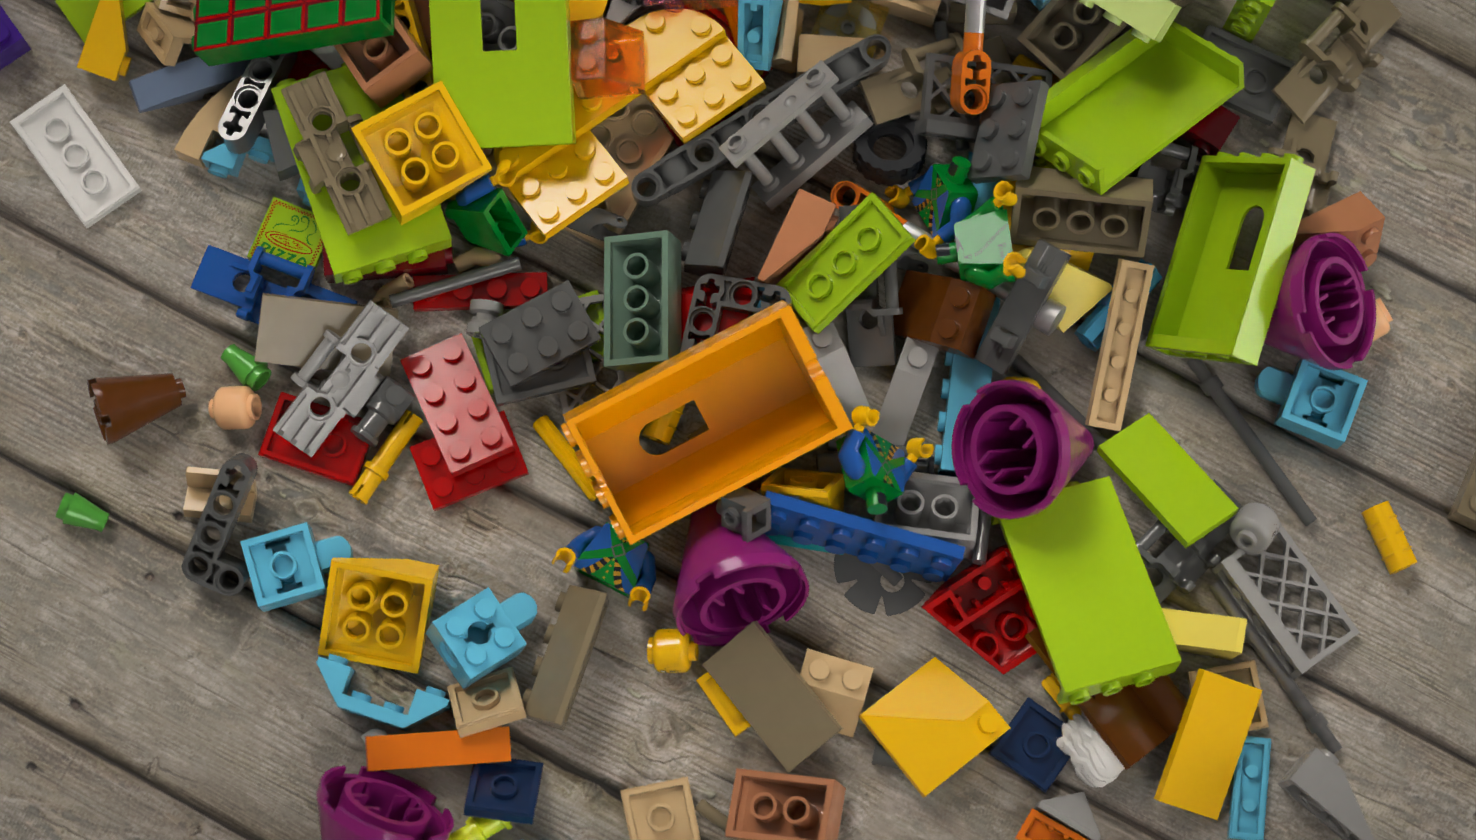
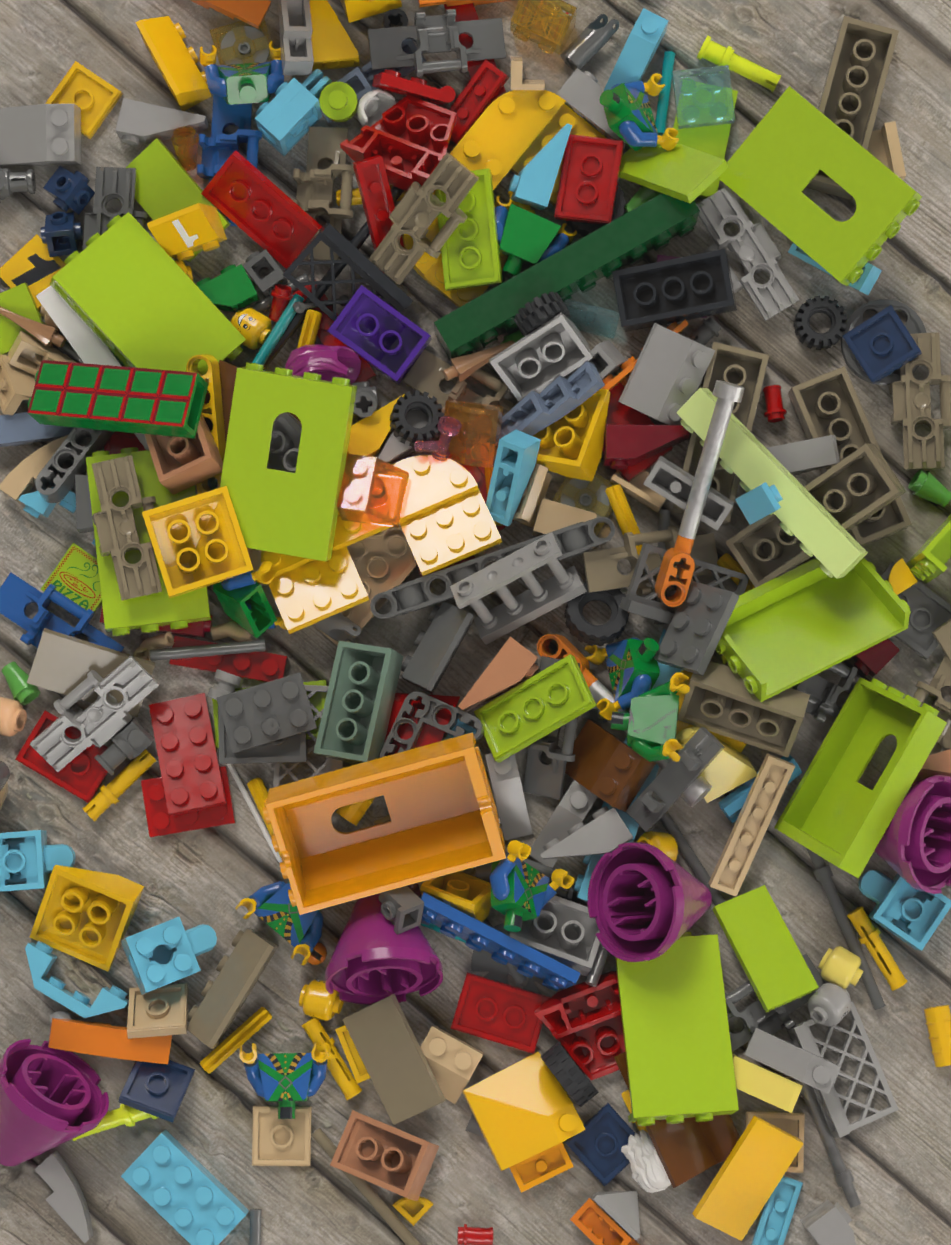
camera: 20 degrees right, 5 degrees up
none -> yellow axle [200,1007,272,1074]
none -> white piece [227,764,282,863]
none -> torso [239,1042,331,1119]
none -> yellow pin [301,1018,362,1100]
none -> orange hinge [307,942,327,965]
none -> red tile [450,972,550,1054]
none -> light orange plate [509,1143,574,1193]
none -> light grey slope [540,806,634,859]
none -> black tyre [540,1041,599,1107]
none -> yellow axle [605,484,642,555]
none -> light grey slope [744,1028,840,1094]
none -> light yellow head [818,946,864,989]
none -> yellow pin [847,906,907,991]
none -> yellow tile [888,558,918,595]

